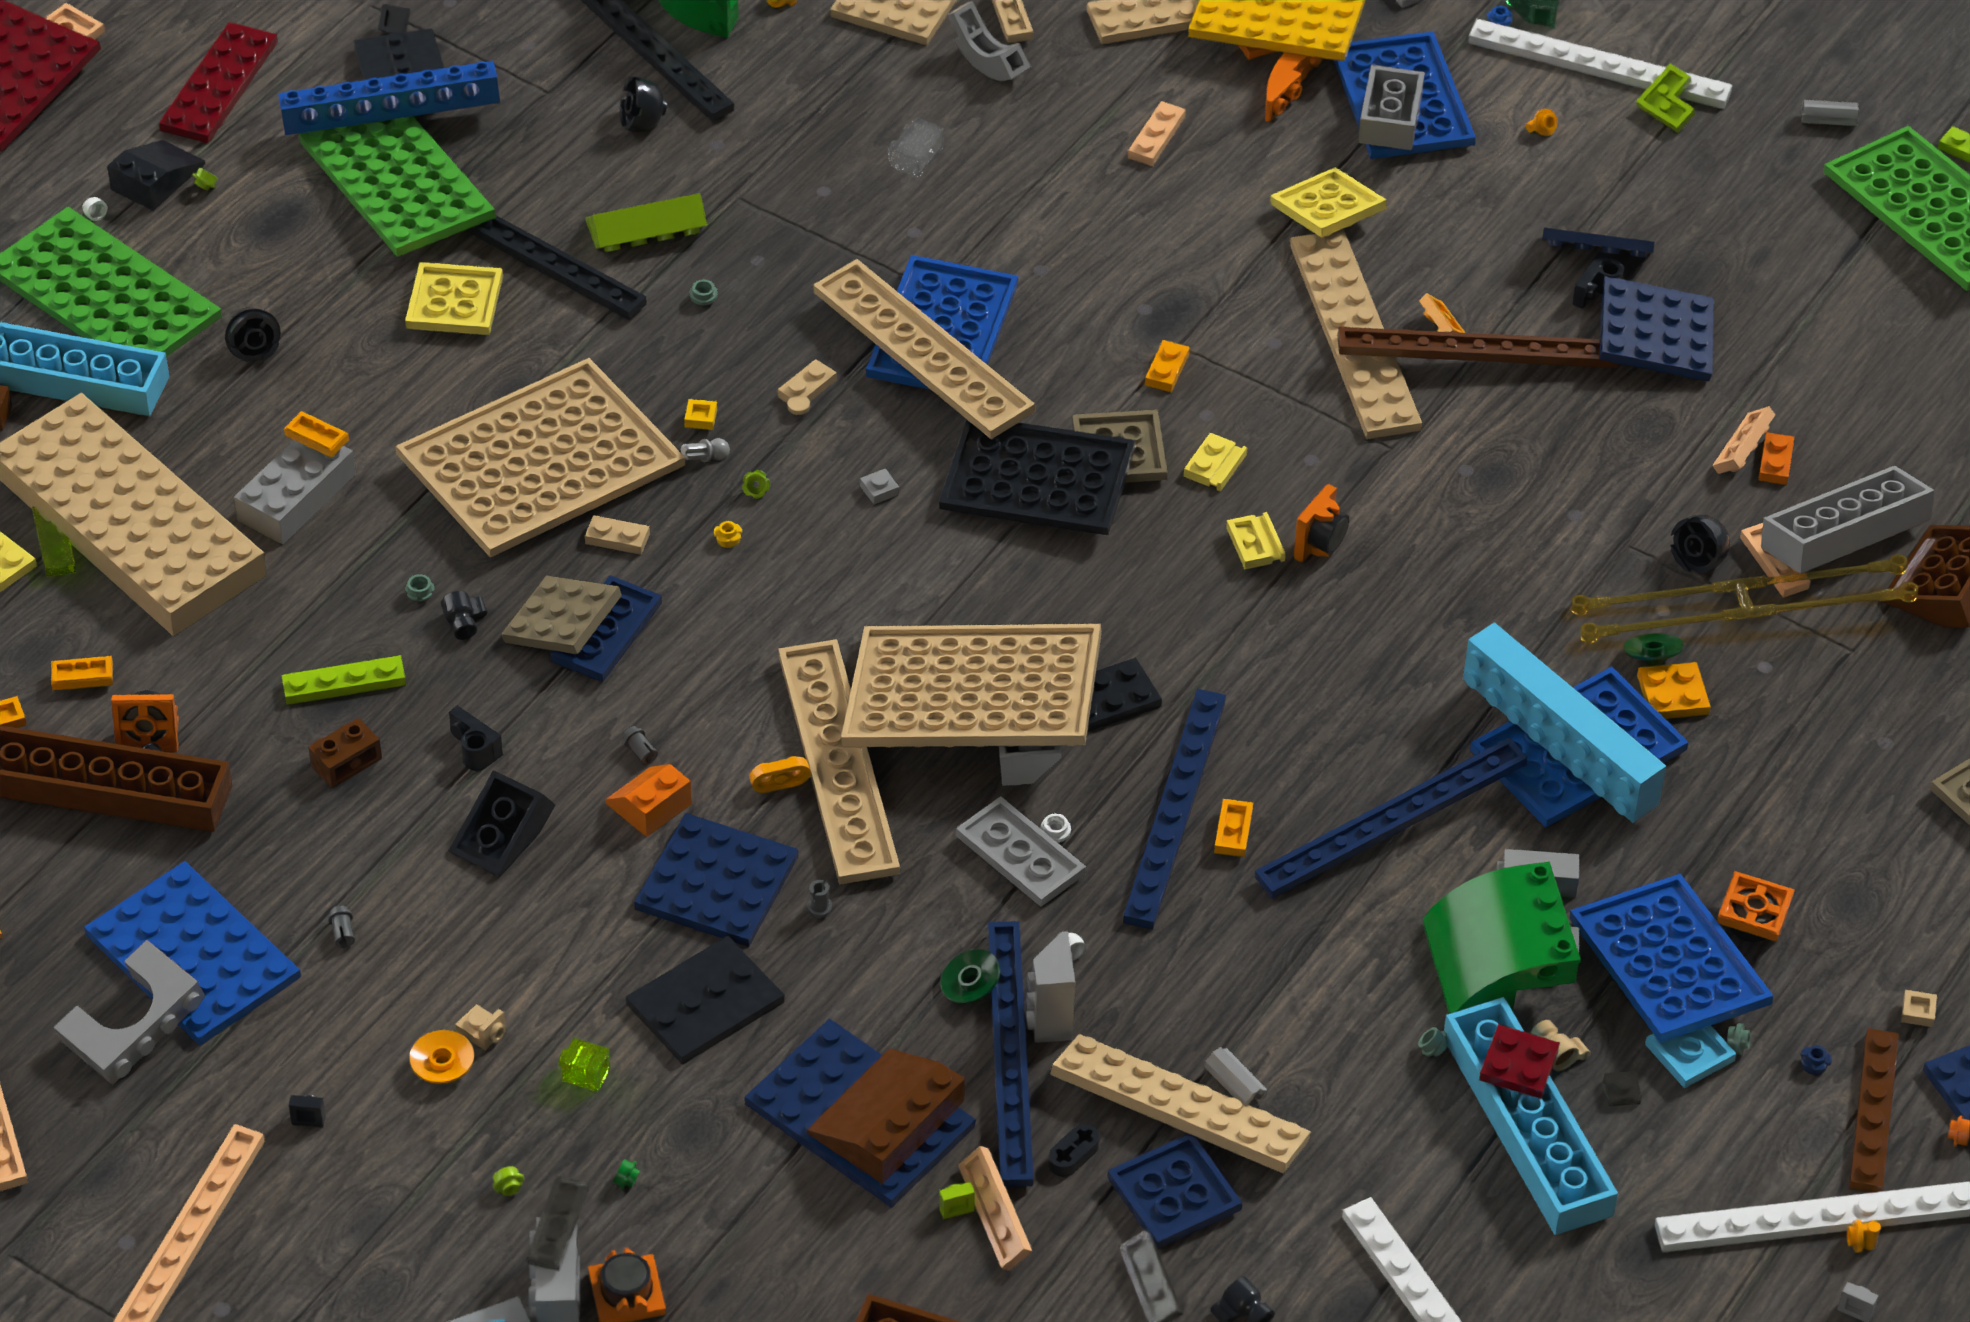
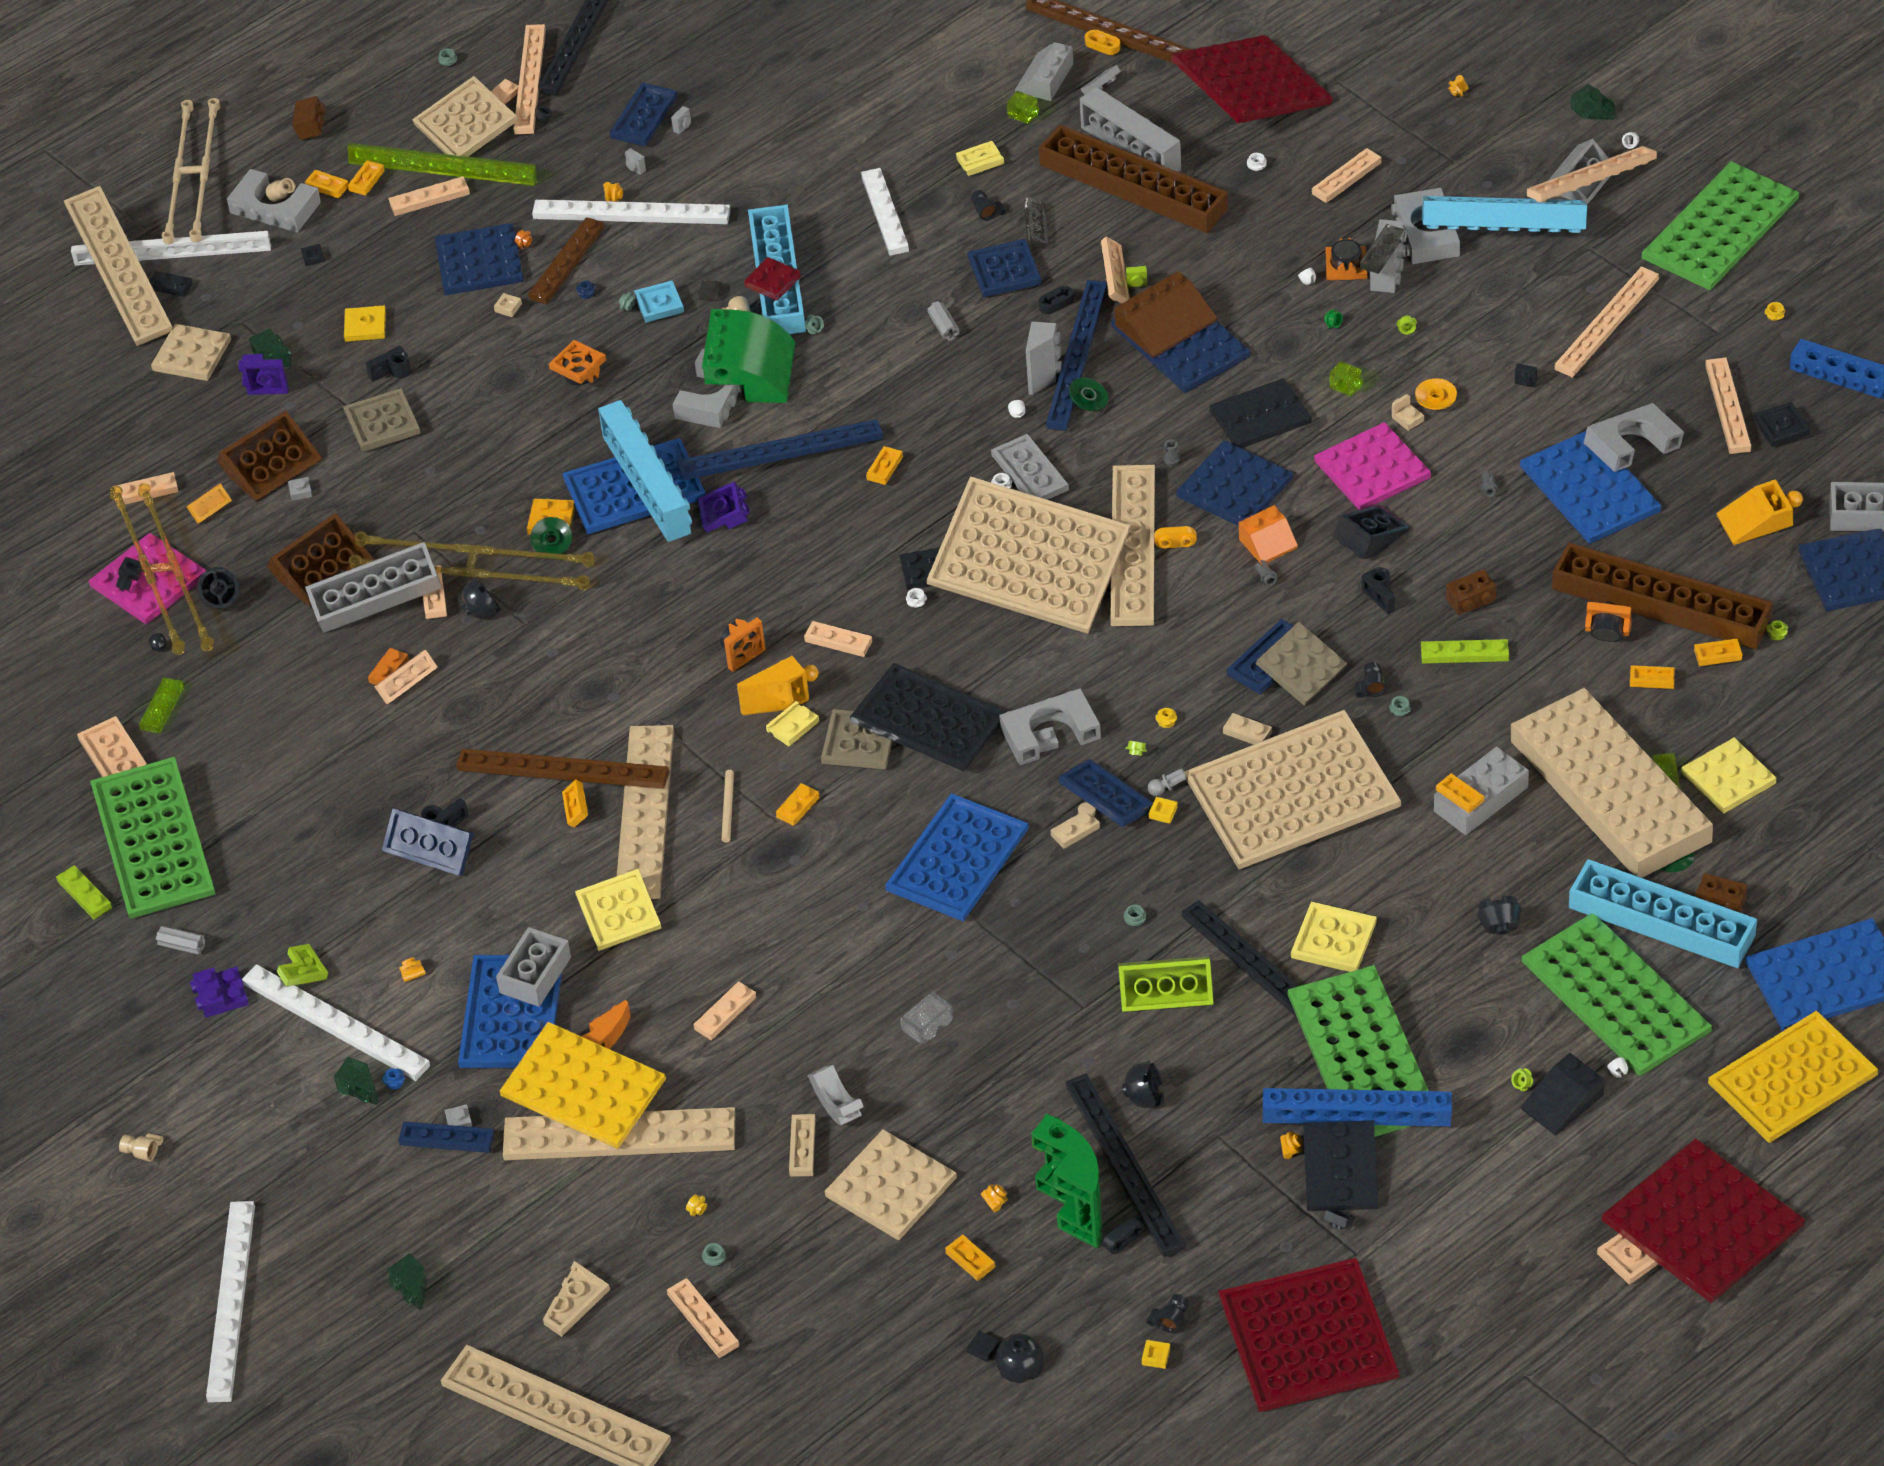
camera: 160 degrees left, 0 degrees up
dark red plate [159,22,278,144] -> none
tan plate [813,259,1036,439] -> none
tan plate [1050,1034,1311,1174] -> none
dark blue plate [1123,689,1226,930] -> none
light yellow plate [1226,512,1286,569] -> none
blue plate [1570,874,1773,1043] -> none
dark blue plate [1599,276,1714,381] -> none
none -> dark purple plate [190,967,249,1018]
none -> dark purple plate [698,481,750,533]
none -> tan bar [721,770,734,843]
none -> light orange slope [737,656,819,715]
none -> light nougat plate [804,621,872,657]
none -> white plate [906,588,927,608]
none -> light grey arch [999,688,1101,765]
none -> dark blue plate [1059,759,1153,827]
none -> white hinge [1298,268,1316,285]
none -> dark pink plate [1314,422,1431,510]

